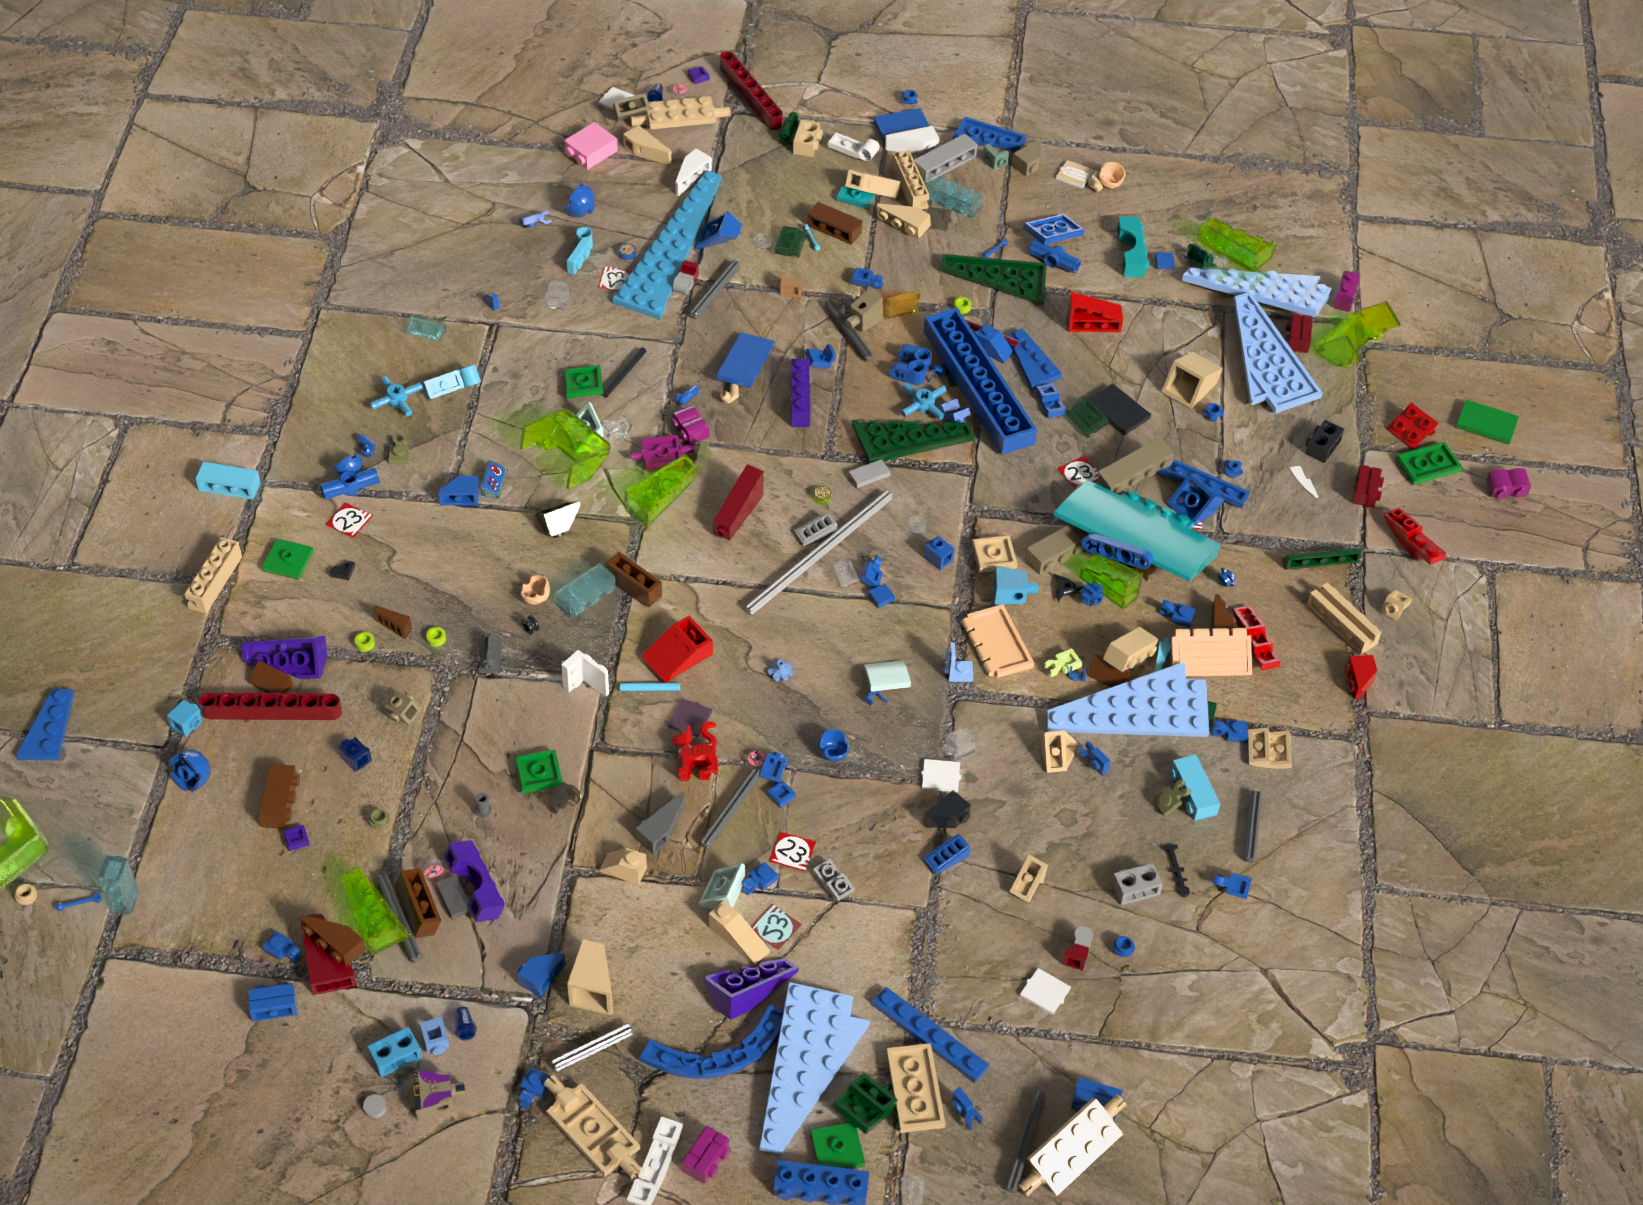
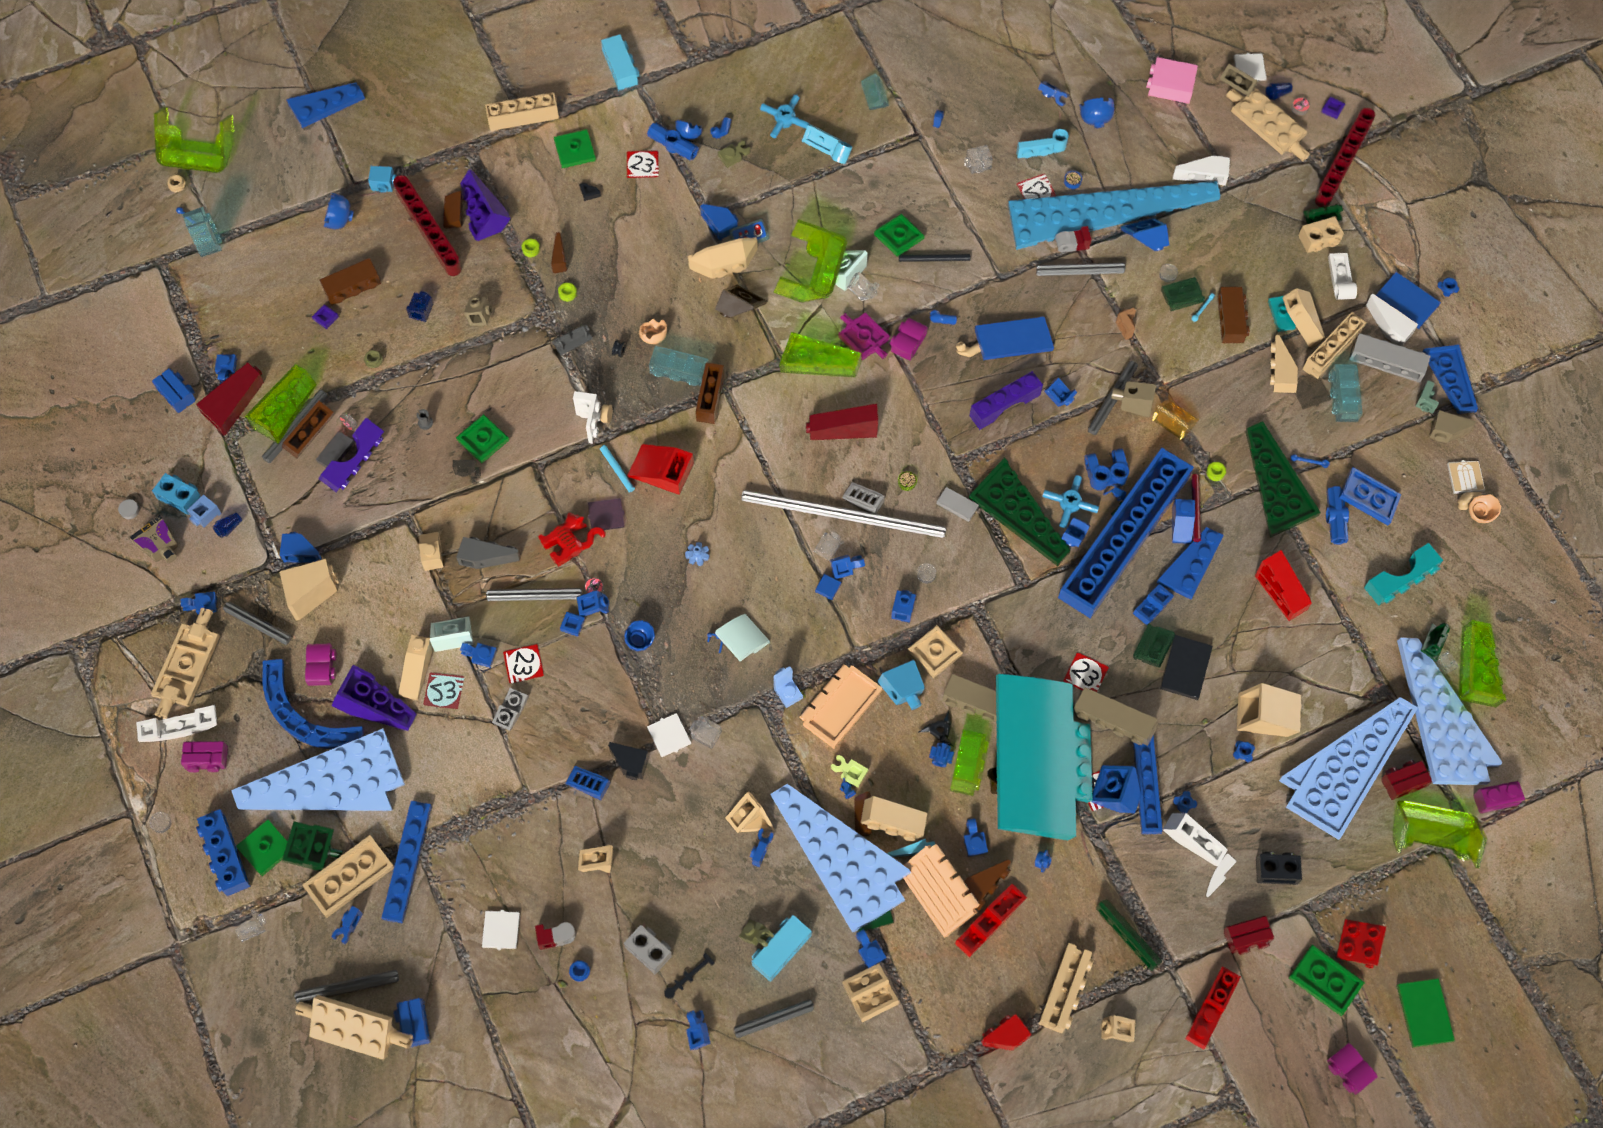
camera: 60 degrees right, 15 degrees up
reddish brown slope [299,915,366,967] -> none
tan slope [623,125,672,165] -> none
olive plate [694,441,712,475] -> none
blue plate [851,267,884,289] -> none
blue beam [1081,533,1154,569] -> none
blue tile [1155,253,1175,269] -> none
none -> magenta brick [305,643,336,686]
none -> tan wedge [688,237,758,279]
none -> white slope [1162,813,1228,866]

